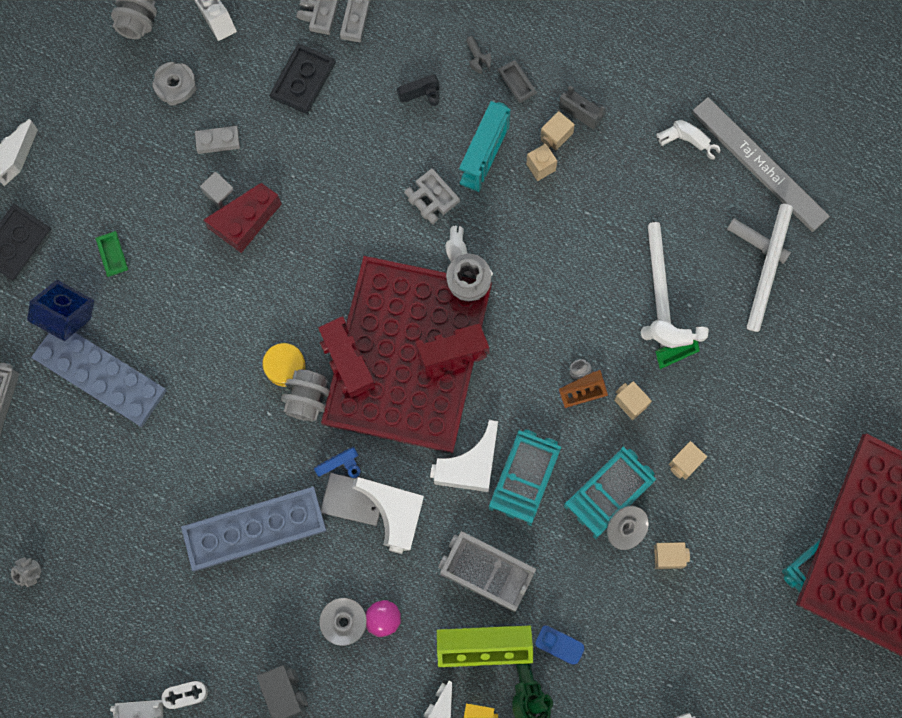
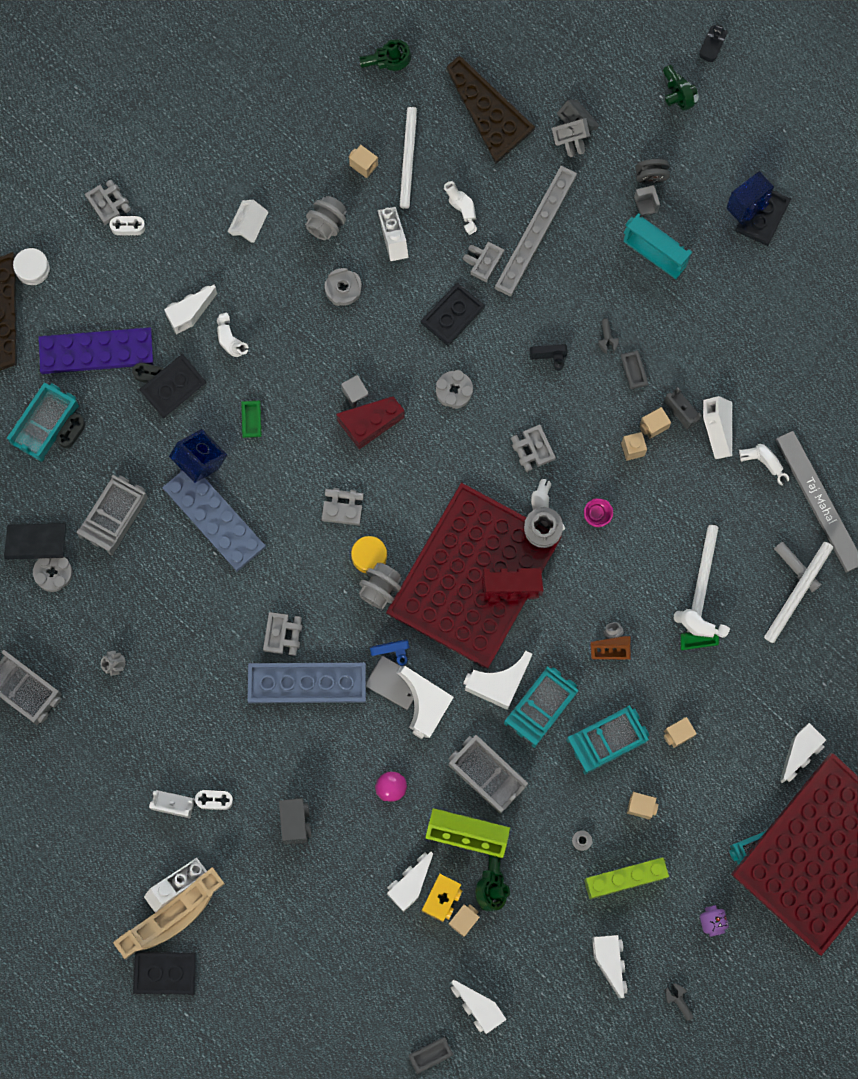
camera: 10 degrees right, 0 degrees up
light grey plate [195,126,240,154] -> none
dark red wedge [318,316,375,398] -> none
light grey dish [320,598,366,646] -> none
teal door [459,101,511,192] -> none
blue piece [535,626,584,665] -> none
light grey dish [607,506,649,550] -> none
tan brick [614,381,652,420] -> none
none -> white arm [217,313,249,357]
none -> white panel [228,200,268,242]
none -> light grey plate [263,612,303,656]
none -> light grey plate [322,488,364,526]
none -> light grey plate [436,370,473,409]
none -> light grey plate [572,831,592,851]
none -> dark pink hair [584,498,613,527]
none -> lime brick [584,857,669,899]
none -> medium lavender head [700,905,729,937]
none -> white slope [703,396,732,459]
none -> white slope [780,723,826,783]

